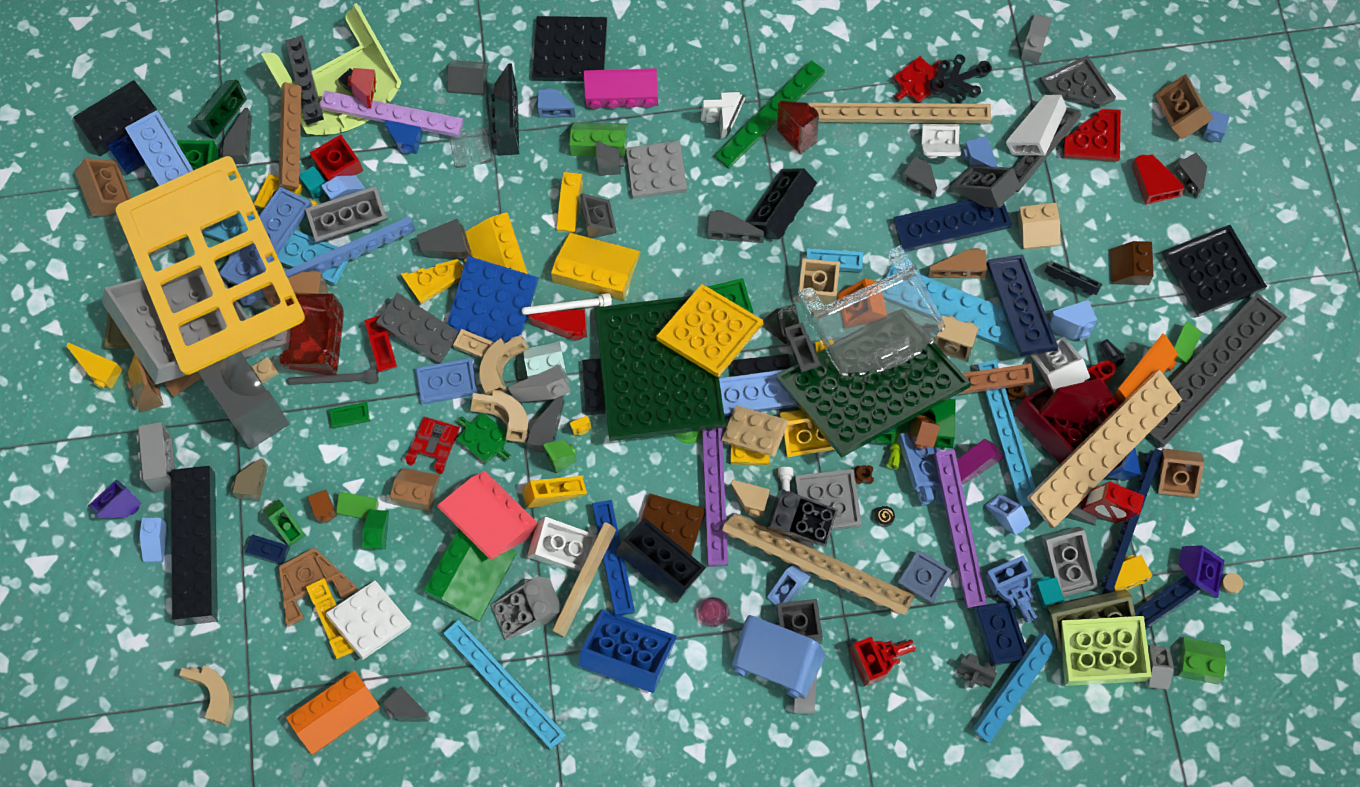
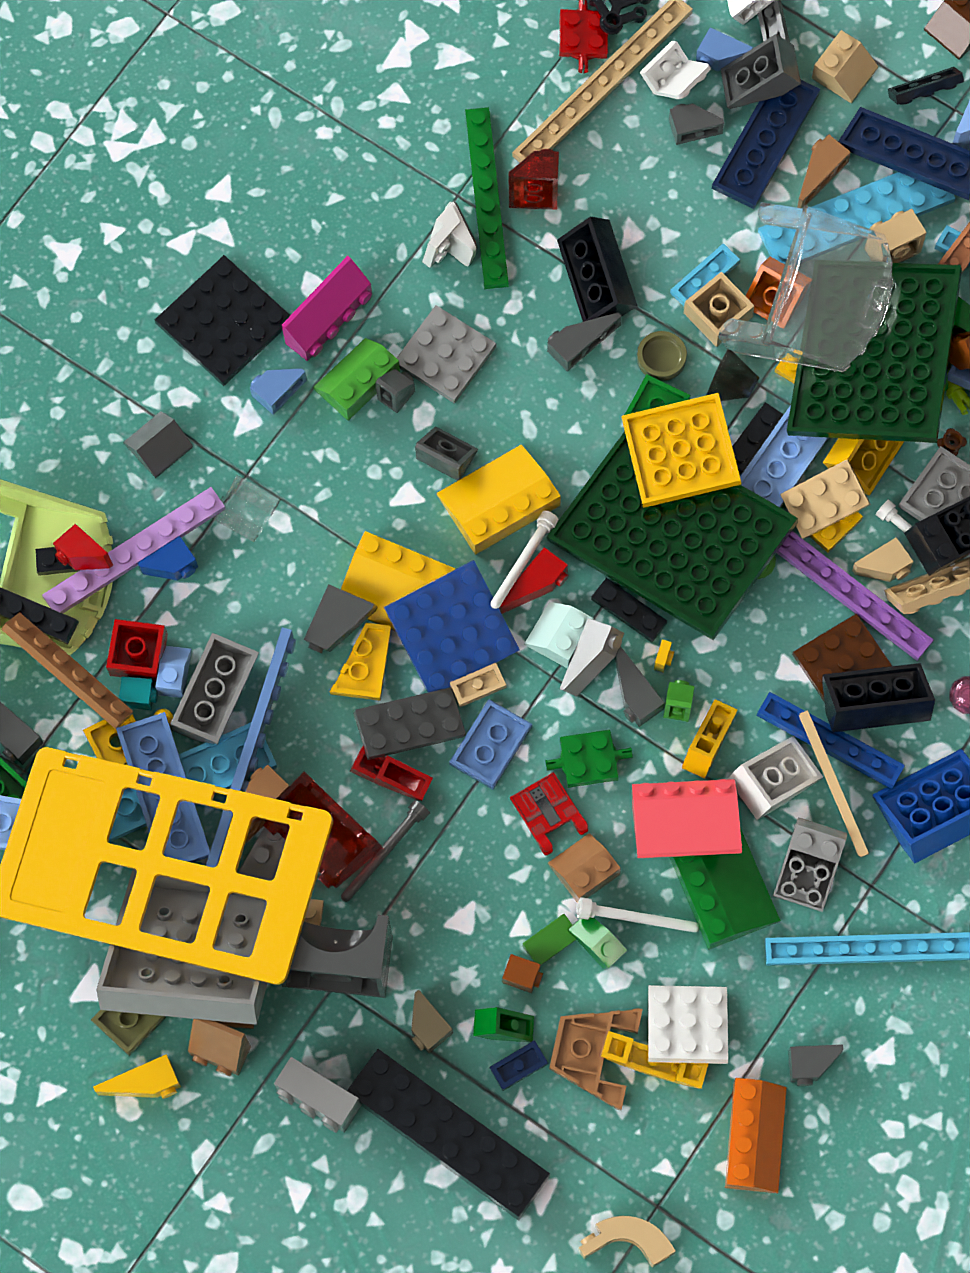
camera: 50 degrees left, 5 degrees up
dark purple slope [88,479,142,518] -> none
light blue slope [140,518,168,563] -> none
green tile [329,402,371,429] -> none
tan arch [470,390,528,443] -> none
tan arch [479,335,529,396] -> none
black slope [491,63,520,156] -> none
yellow slope [557,172,583,233] -> none
dark grey slope [784,322,820,372] -> none
none -> white piece [577,897,700,932]
none -> olive piece [637,331,687,381]

